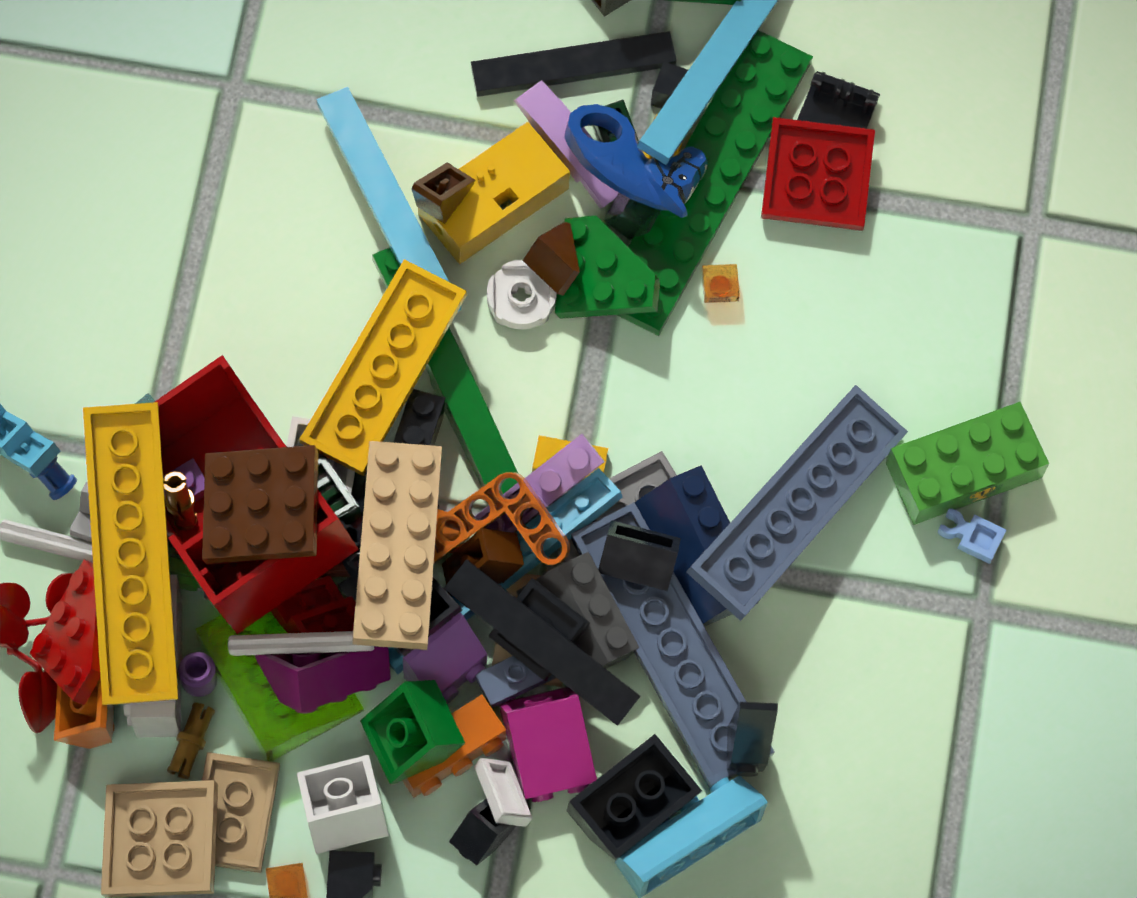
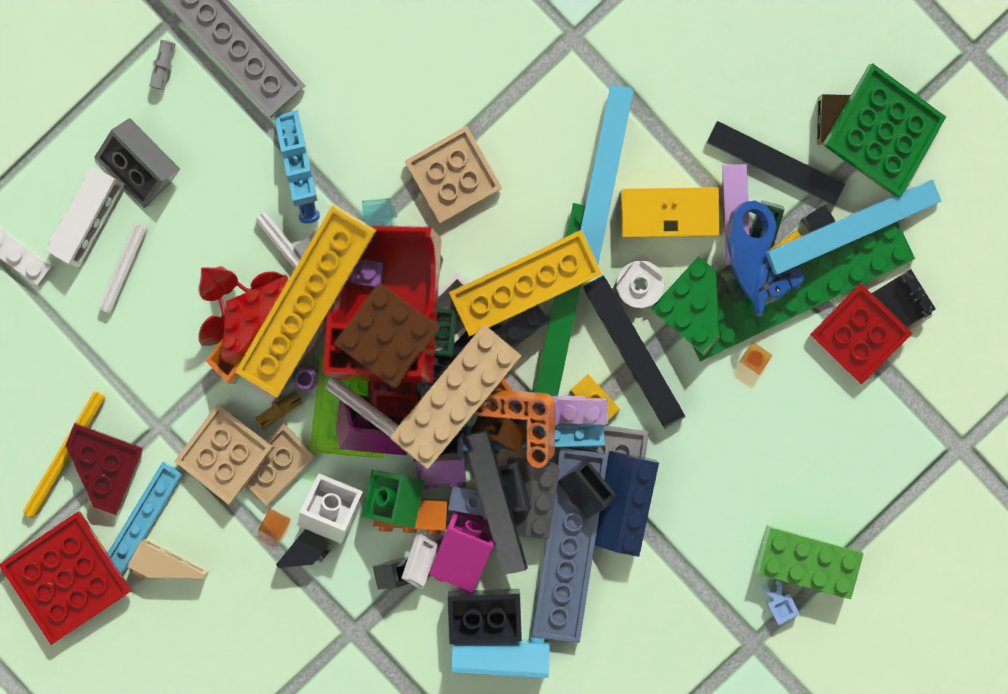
camera: 45 degrees right, 20 degrees up
pearl gold pin [163,472,197,531] -> none
reddish brown slope [411,162,475,224] -> none
reddish brown slope [522,222,580,295] -> none
sand blue plate [686,385,908,621] -> none
black slope [727,702,778,777] -> none
none -> tan plate [404,126,502,224]
none -> black beam [583,275,686,429]

